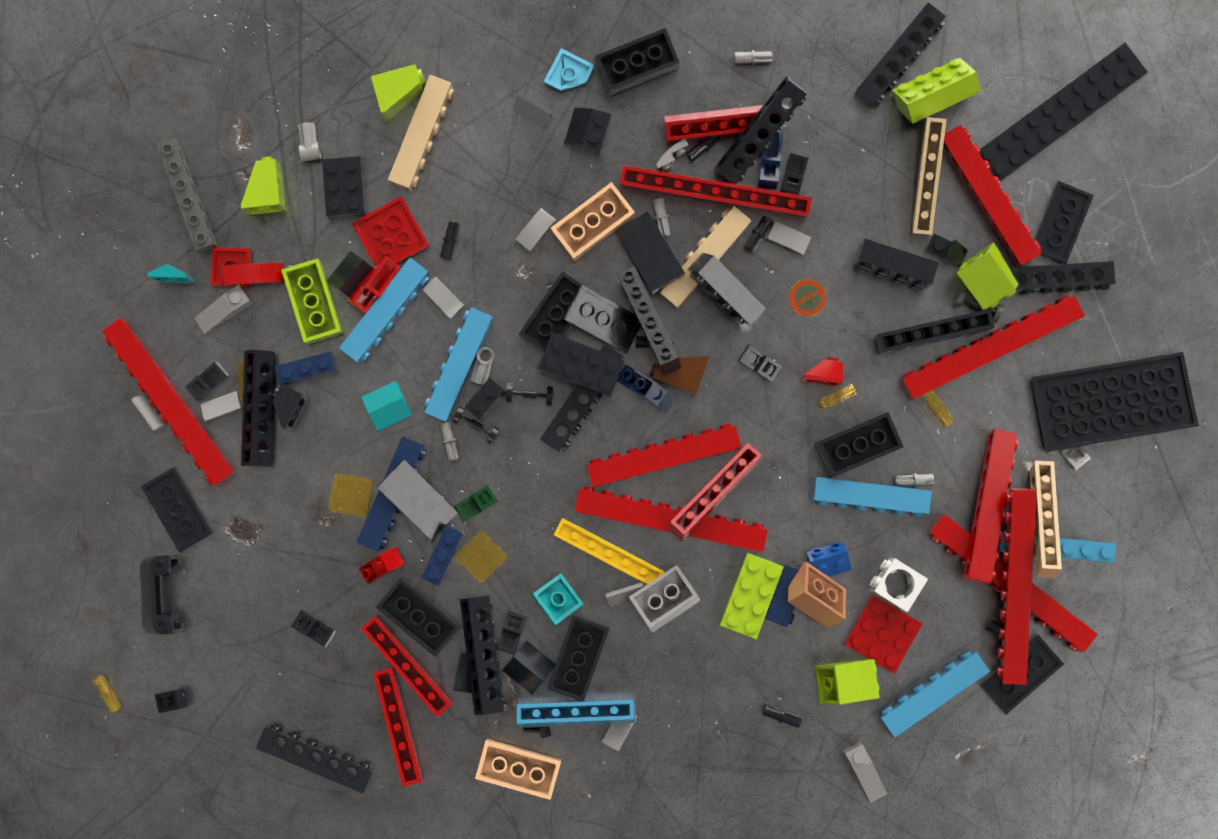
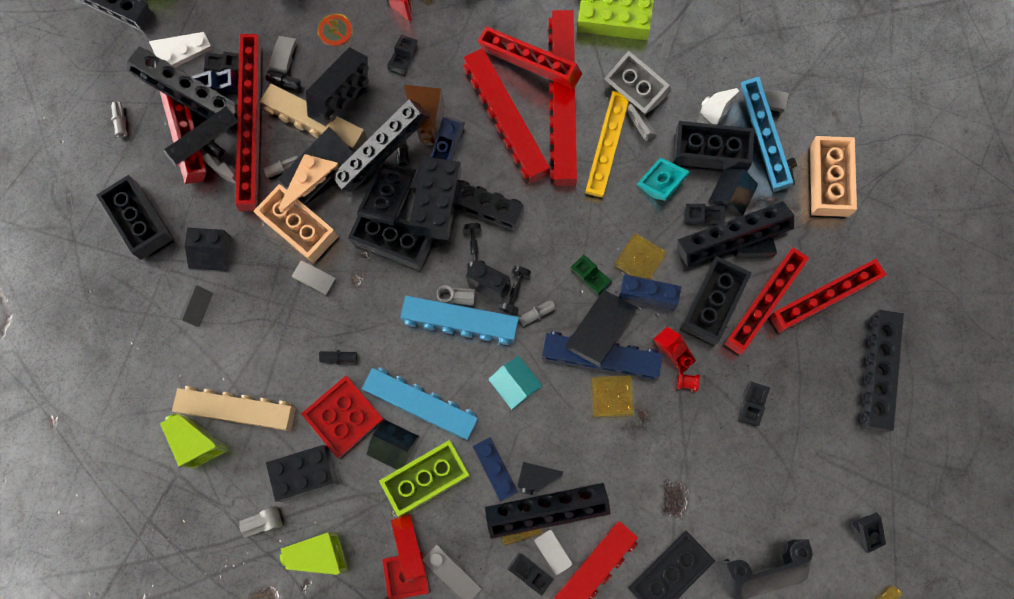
camera: 90 degrees left, 10 degrees down
red slope [347,256,401,314] -> none
light grey slope [422,276,464,318] -> none
medium azure plate [544,48,595,92] -> none
none -> white wing [149,32,213,67]
none -> black brick [163,106,239,168]
none -> light nougat wing [279,154,339,213]
none -> red bush [677,372,700,392]
none -> white slope [700,88,739,125]

